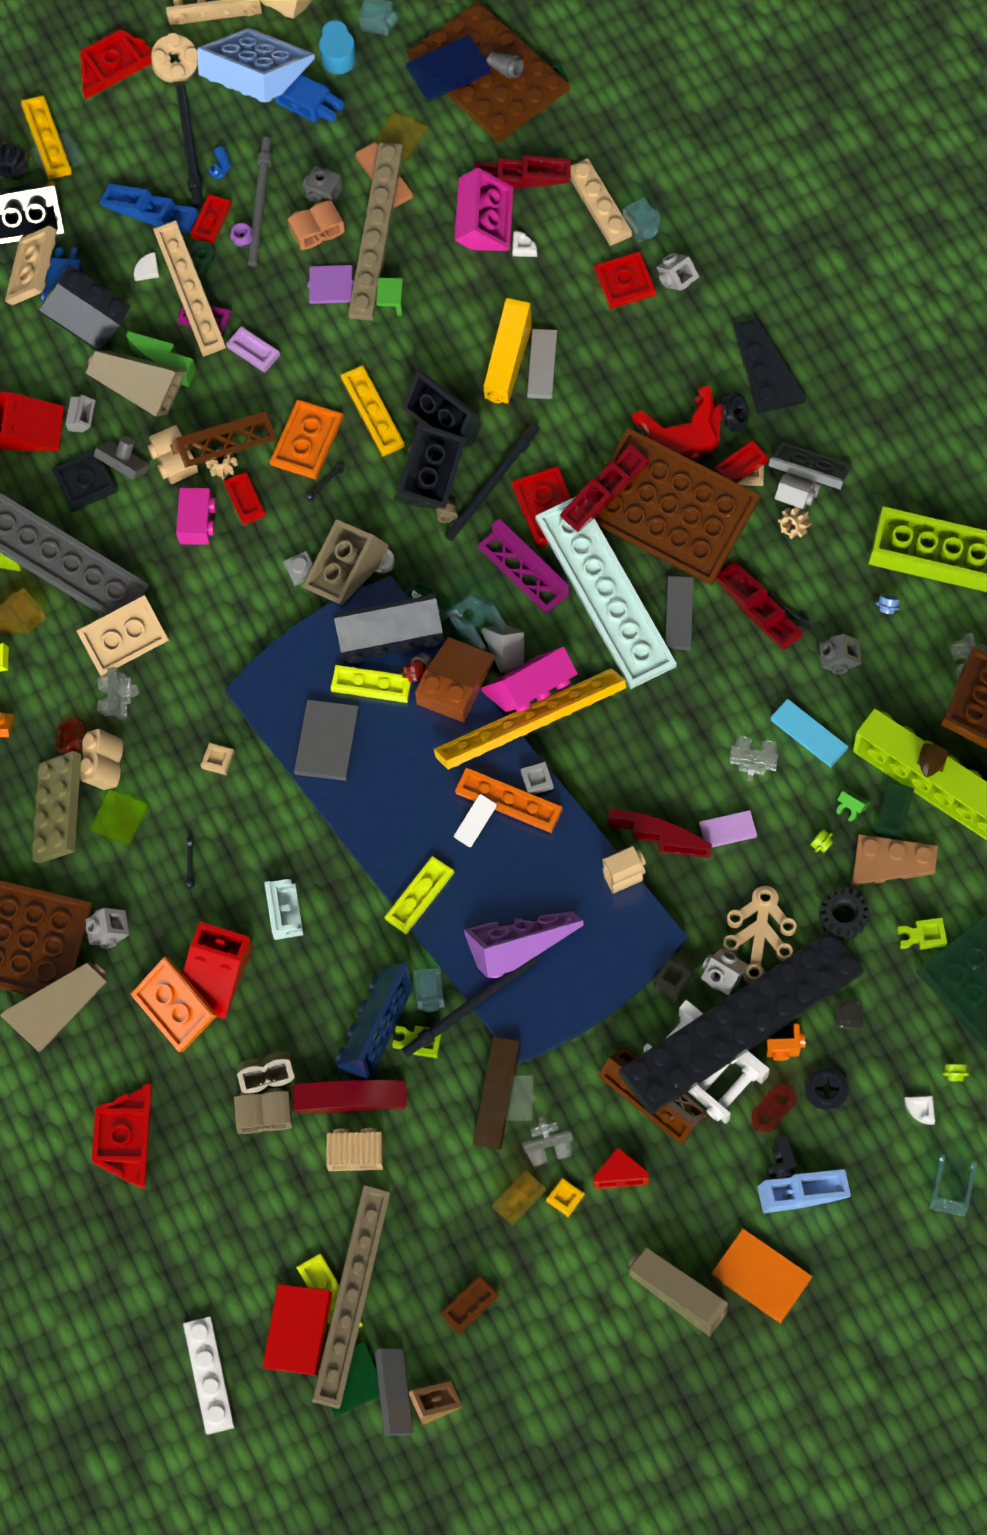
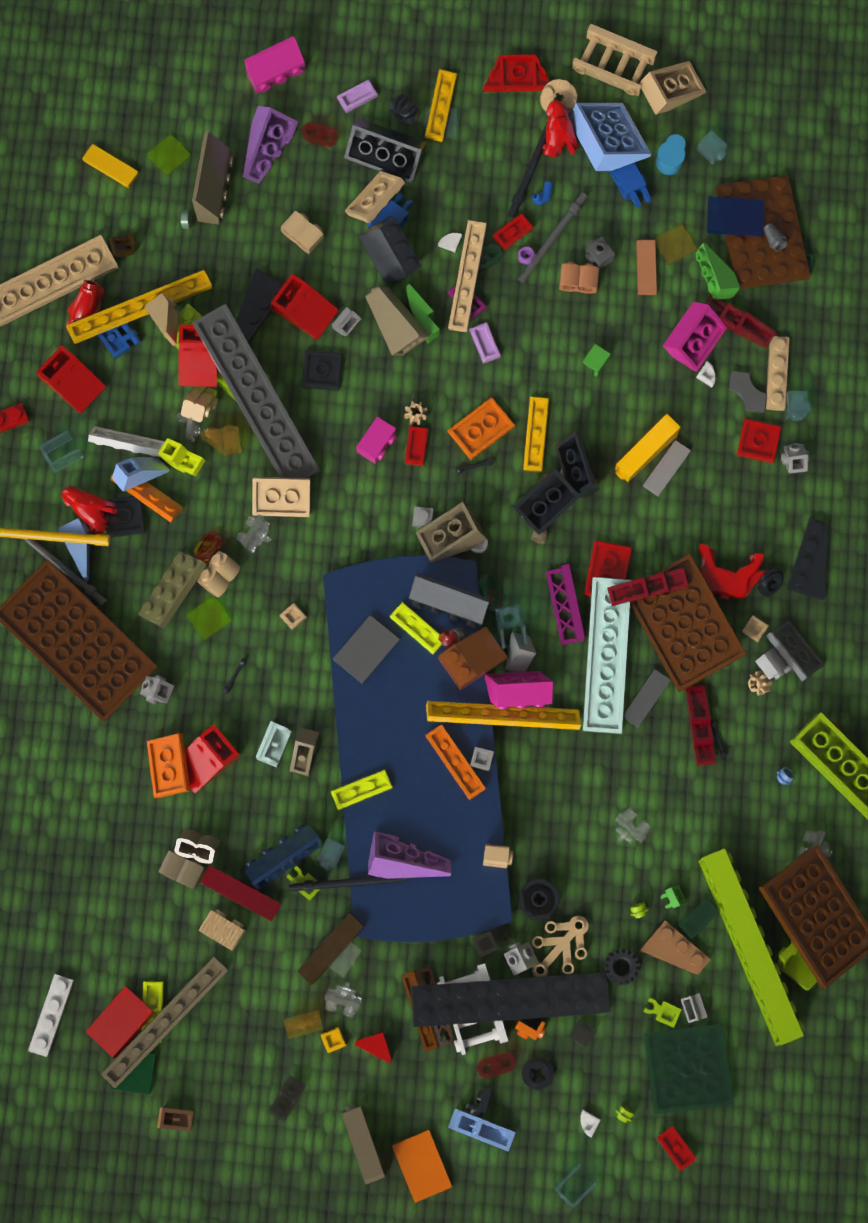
camera: 25 degrees right, 10 degrees up
dark tan slope [0,962,109,1052] -> none
red wing [92,1084,152,1189] -> none
dark grey tile [94,436,150,480] -> none
blue slope [99,184,199,233] -> none
tan brick [147,425,198,484] -> none
reddish brown fence [170,411,277,468] -> none
medium lavender piece [307,265,354,304] -> none
dark tan plate [348,143,404,321] -> none
dark grey tile [375,1349,413,1436] -> none
reddish brown plate [440,1275,500,1335] -> none
black bar [444,423,540,541] -> none
white sticker [454,794,497,847] -> none
dark red slope [608,808,712,858] -> none
lavender tile [699,810,757,847] -> none
red tile [713,440,769,483] -> none
medium azure tile [771,699,848,768] -> none
dark grey brick [819,634,862,674] -> none
dark brown plate [917,744,949,777] -> none
none -> clear smoke slope [267,1075,306,1123]
none -> dark tan slope [290,728,319,776]
none -> black brick [519,879,559,921]
none -> red animal [542,100,579,158]
none -> light grey piece [681,993,707,1023]
none -> bright green slope [695,243,740,300]
none -> dark grey tile [728,371,767,413]

